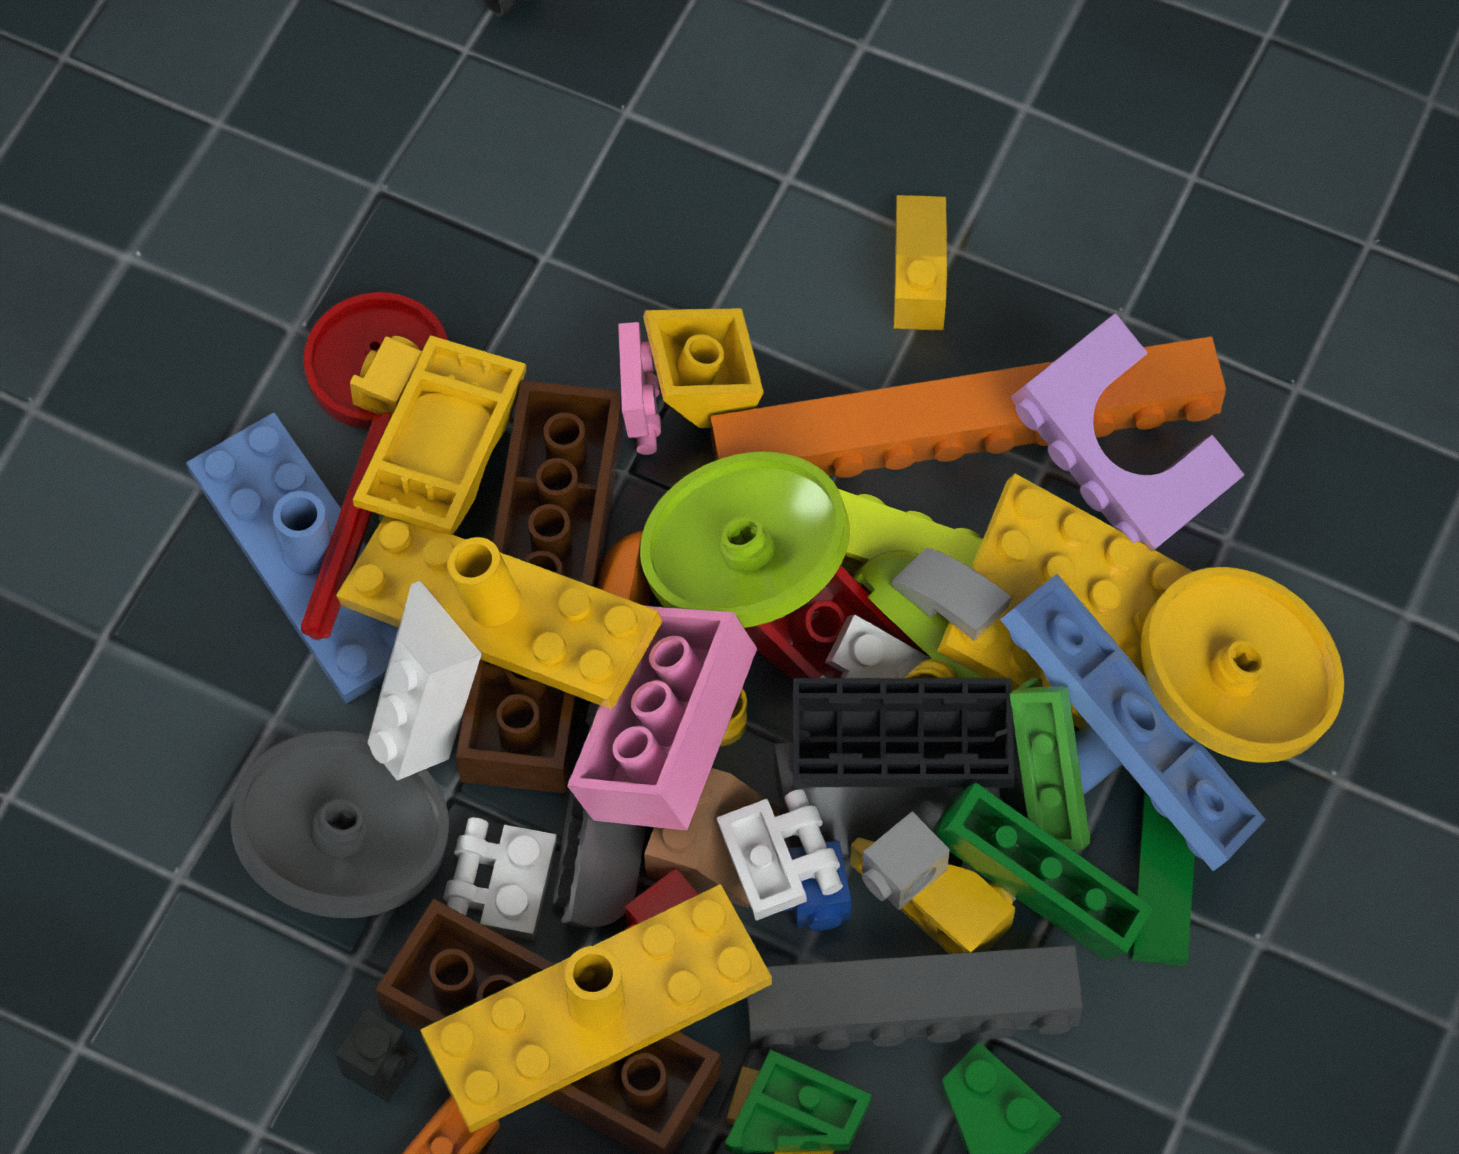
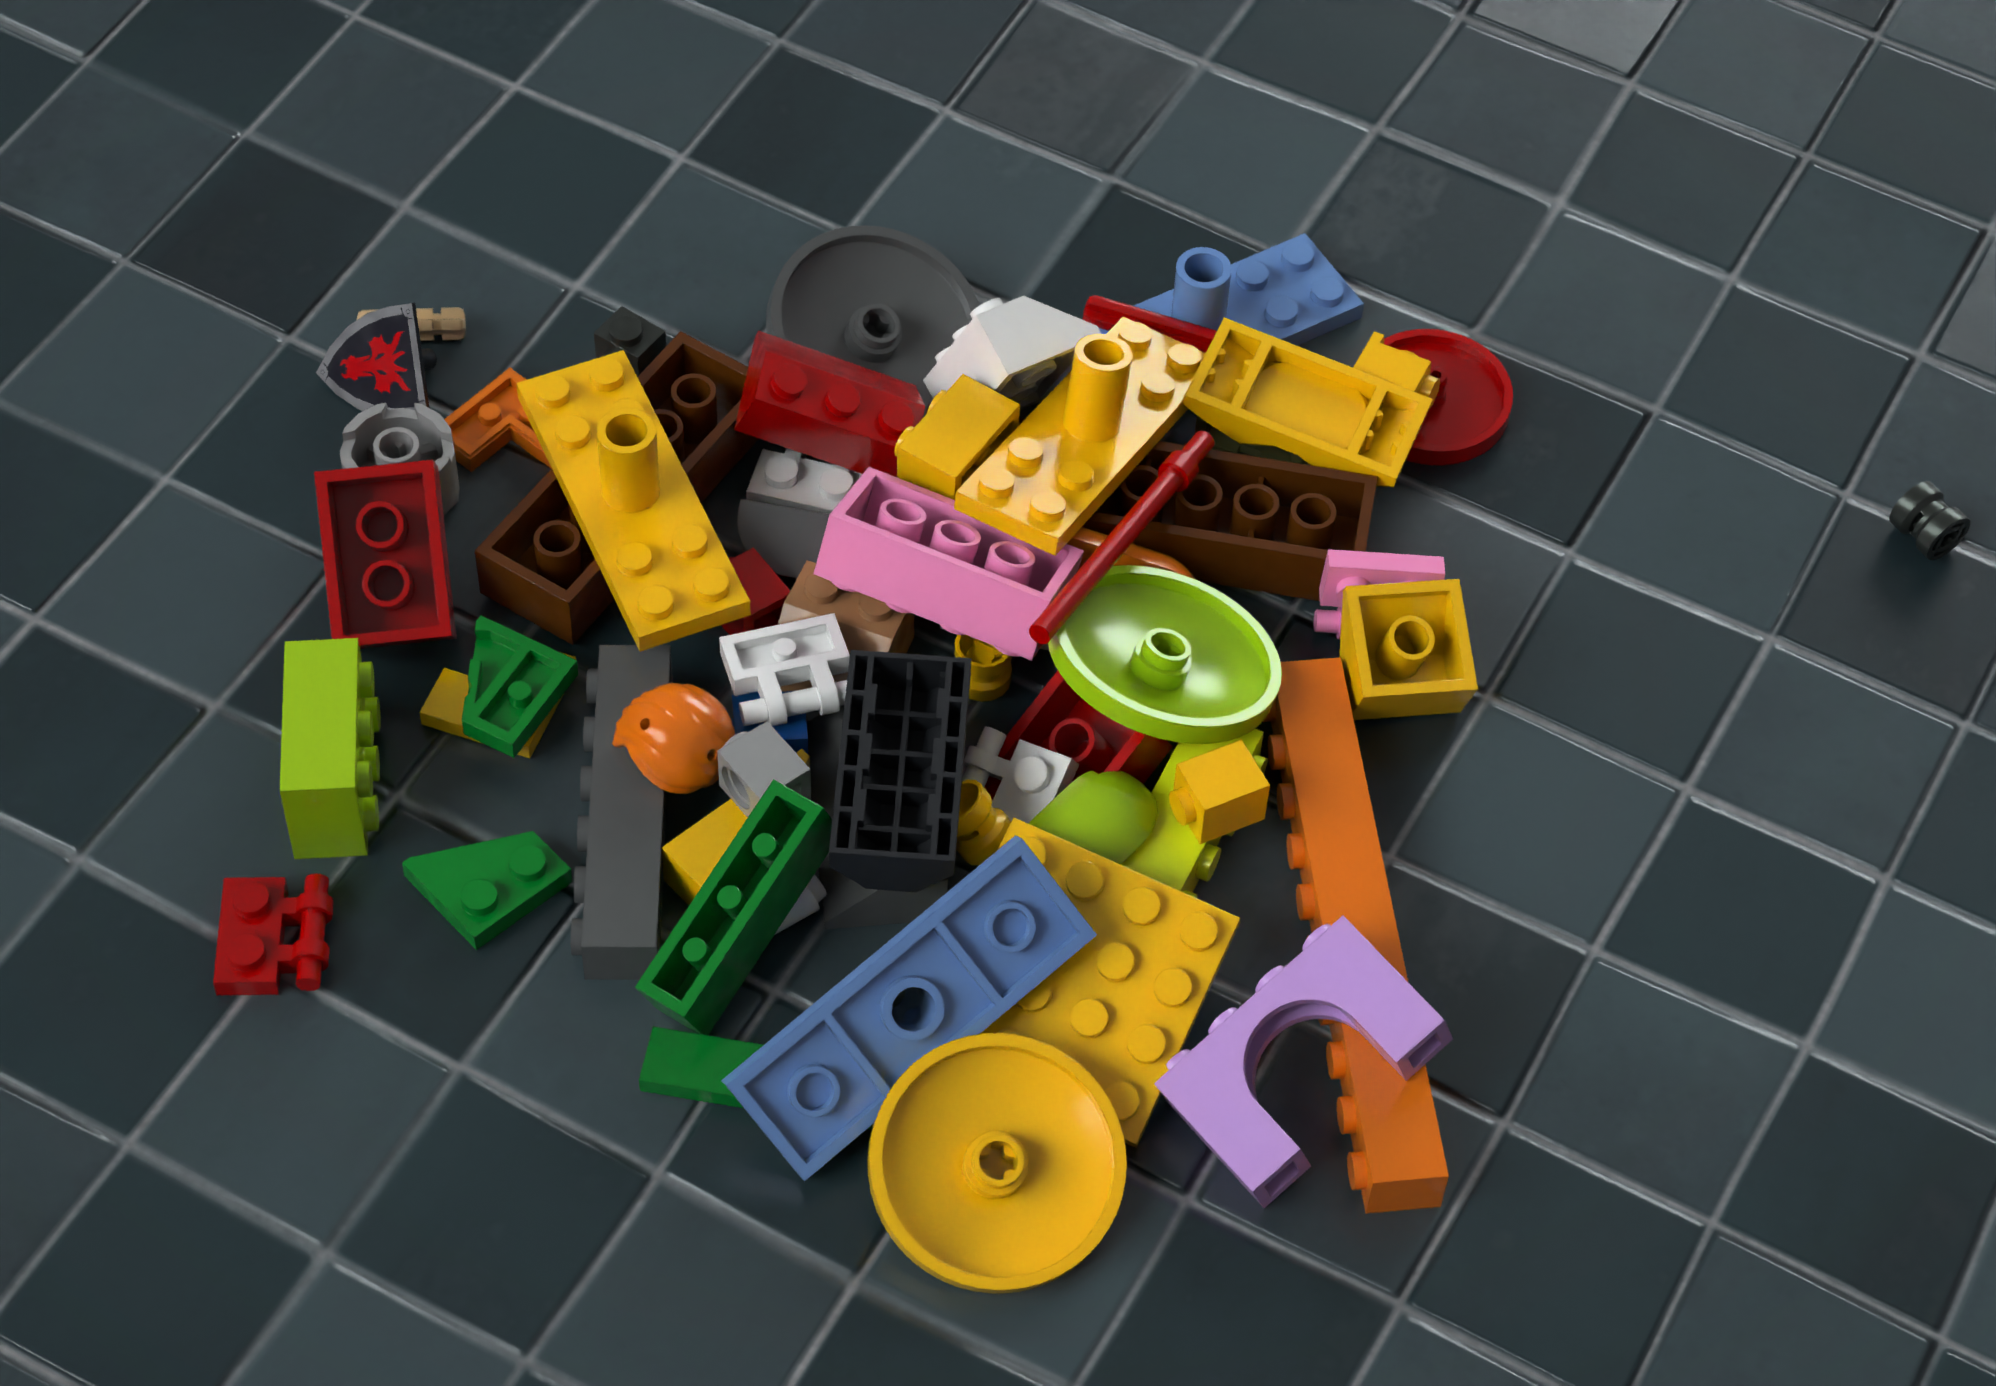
camera: 90 degrees right, 10 degrees down
light grey slope [891,547,1011,641] -> none
yellow slope [893,195,947,330] -> none
bright green panel [1009,678,1091,850] -> none
none -> orange piece [612,683,735,794]
none -> red slope [734,331,925,477]
none -> yellow brick [894,374,1020,500]
none -> red bar [1029,431,1215,644]
none -> yellow brick [1169,739,1270,844]

